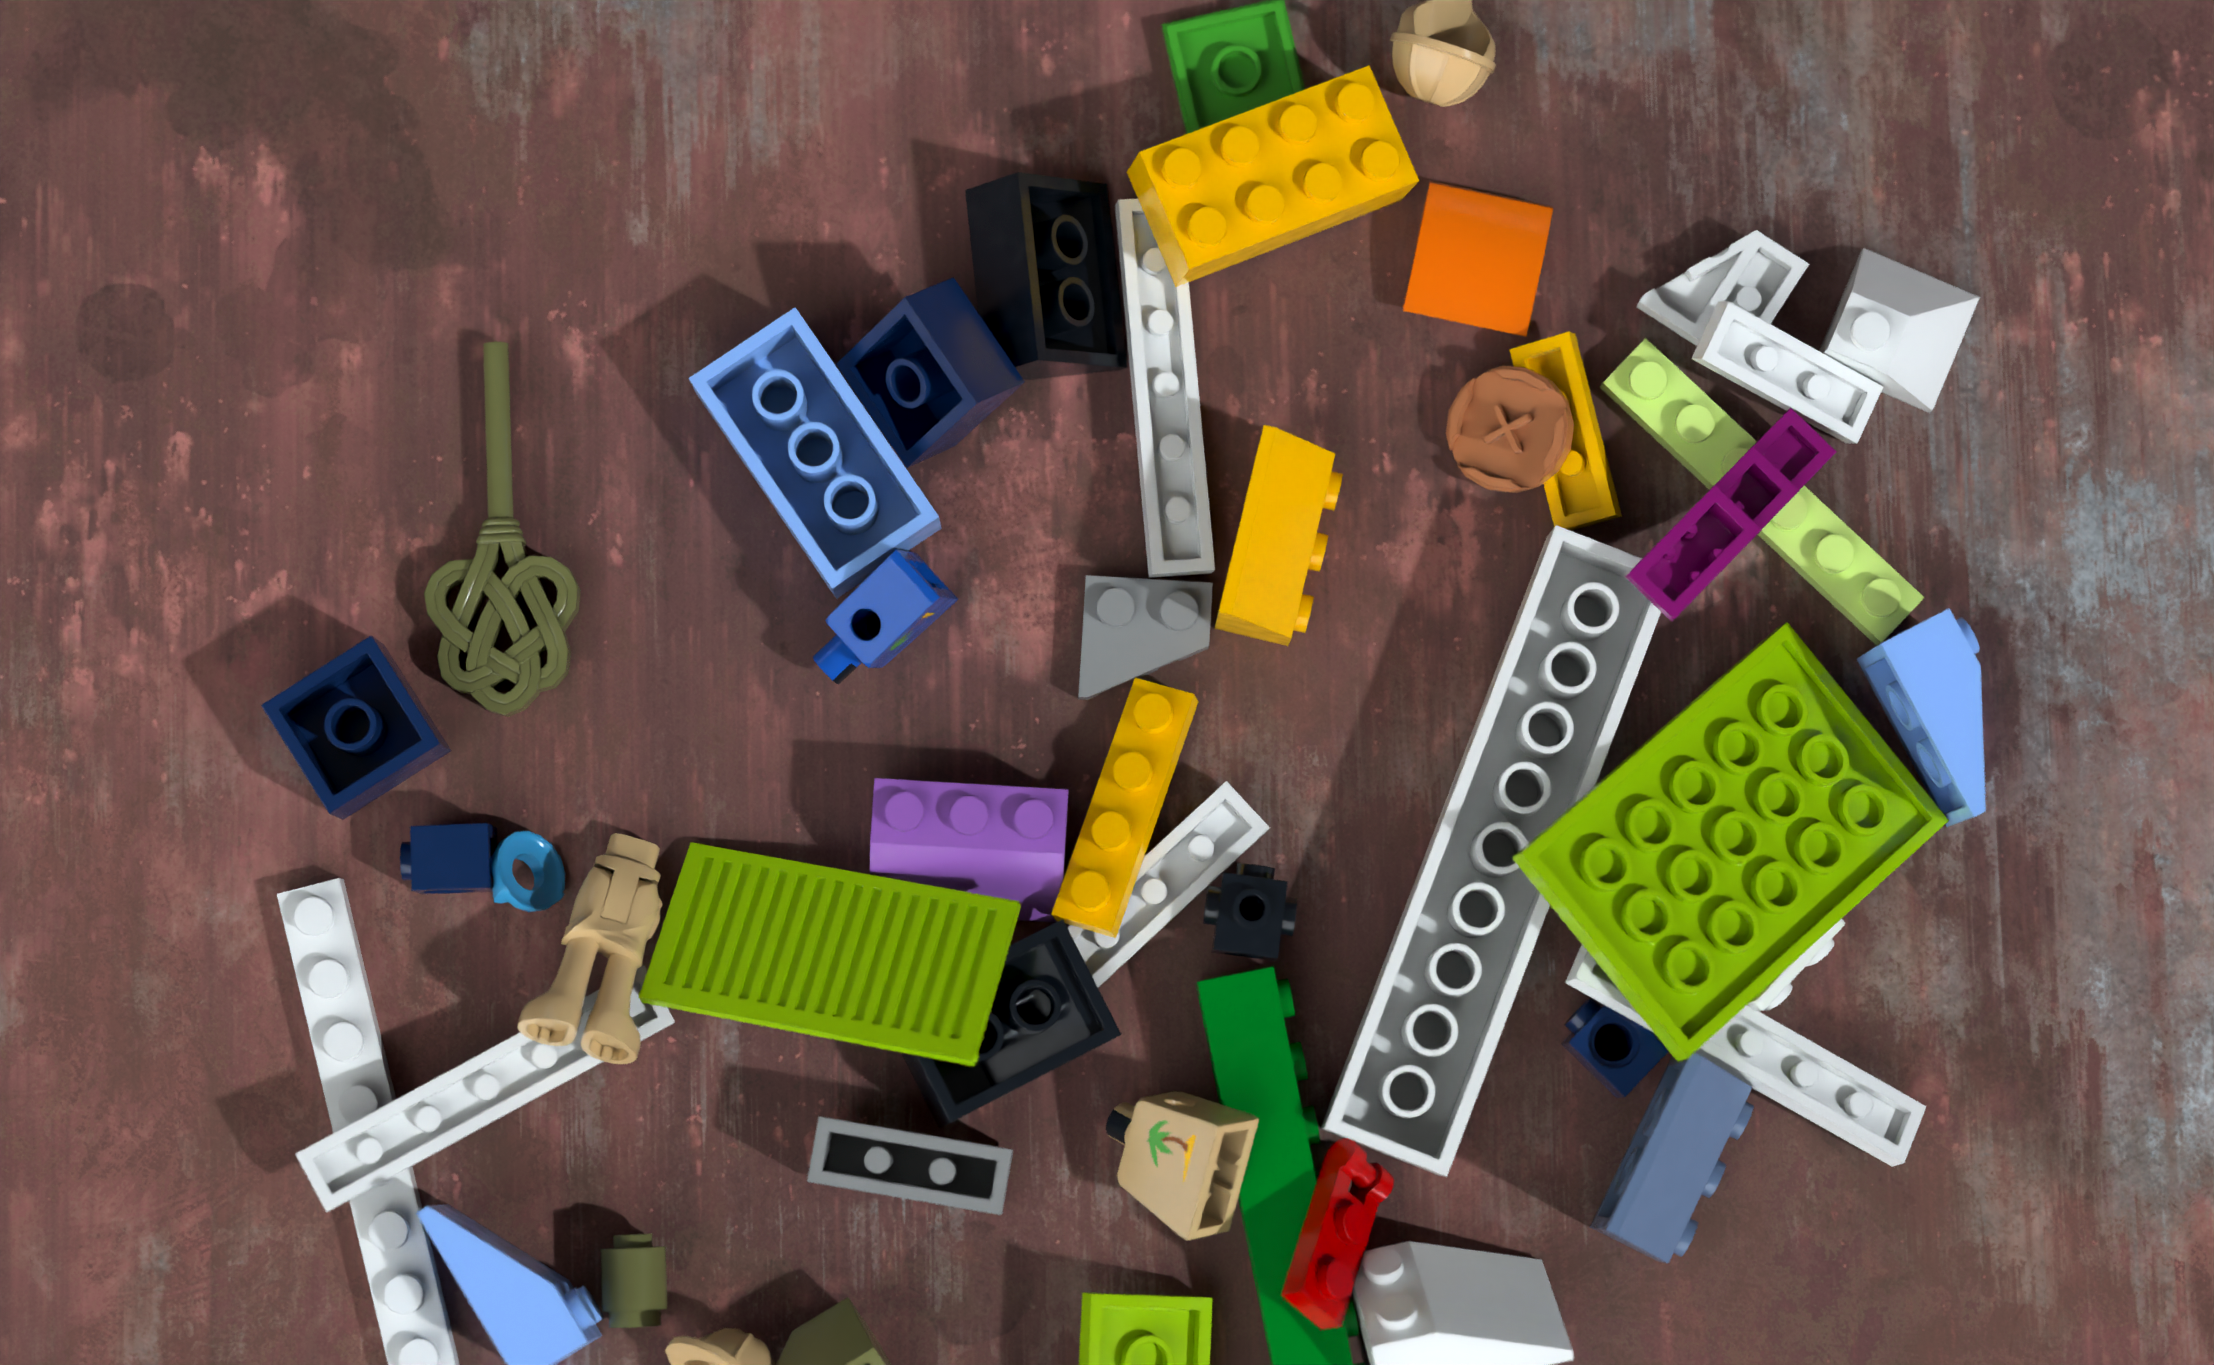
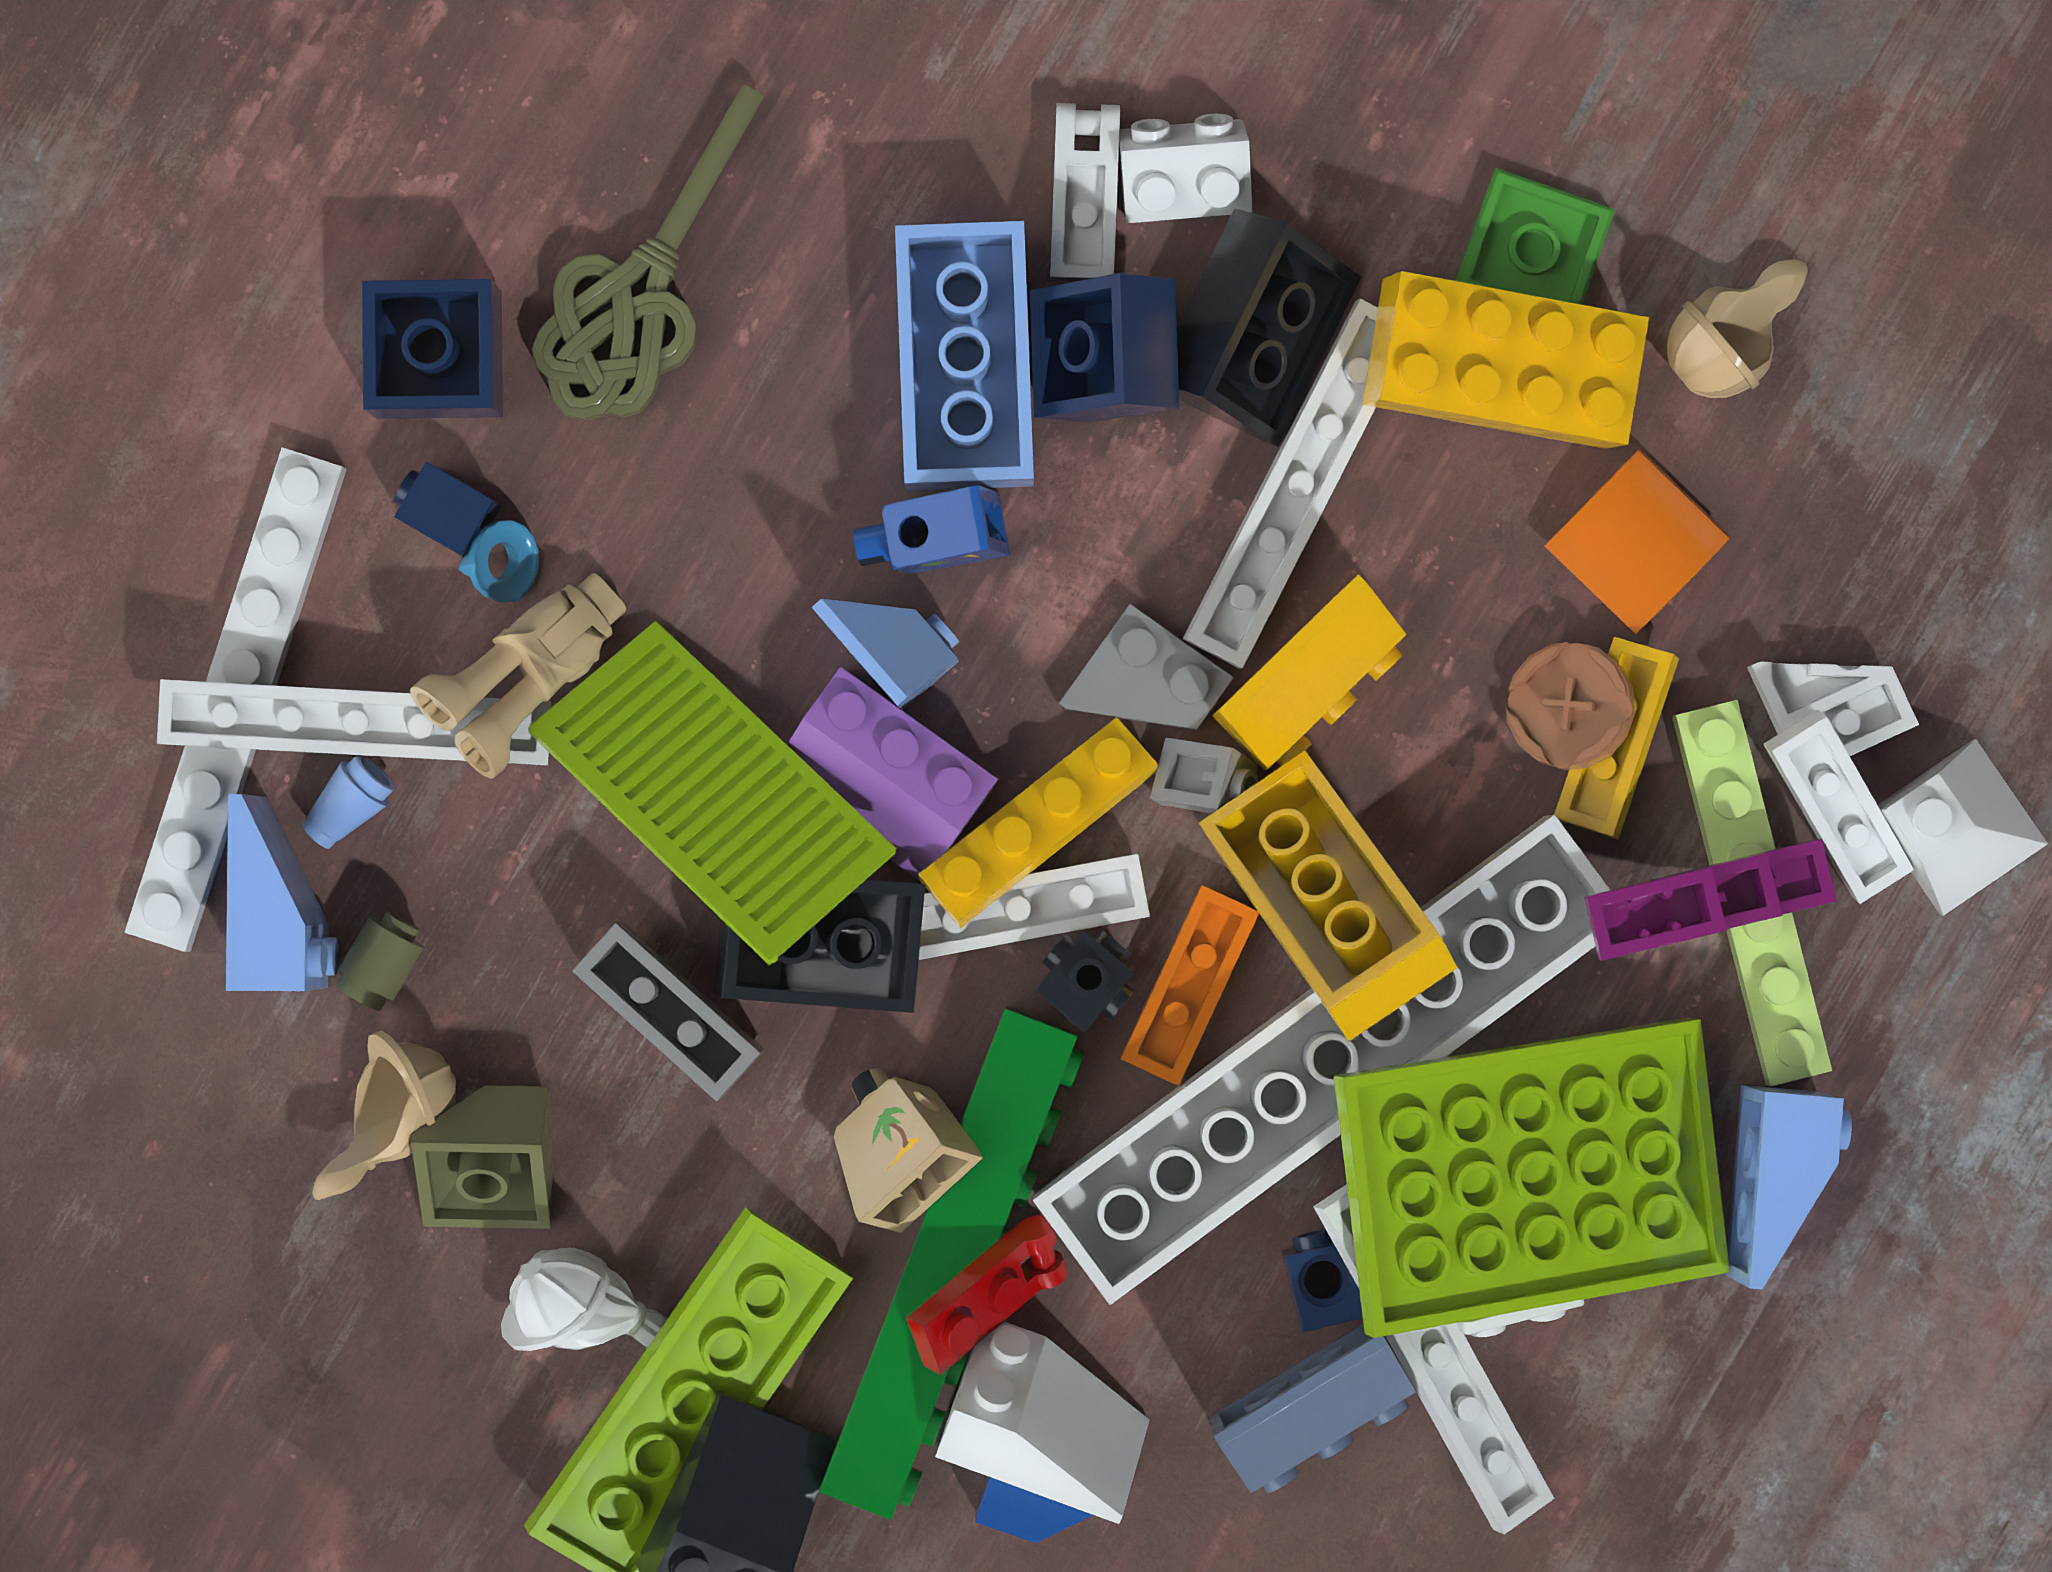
camera: 35 degrees right, 5 degrees up
none -> light blue cone [301,755,395,849]
none -> light blue slope [812,599,959,711]
none -> white plate [1050,103,1120,281]
none -> white bracket [1119,113,1252,223]
none -> orange plate [1120,885,1259,1086]
none -> light grey bracket [1150,738,1258,813]
none -> yellow brick [1199,751,1458,1041]

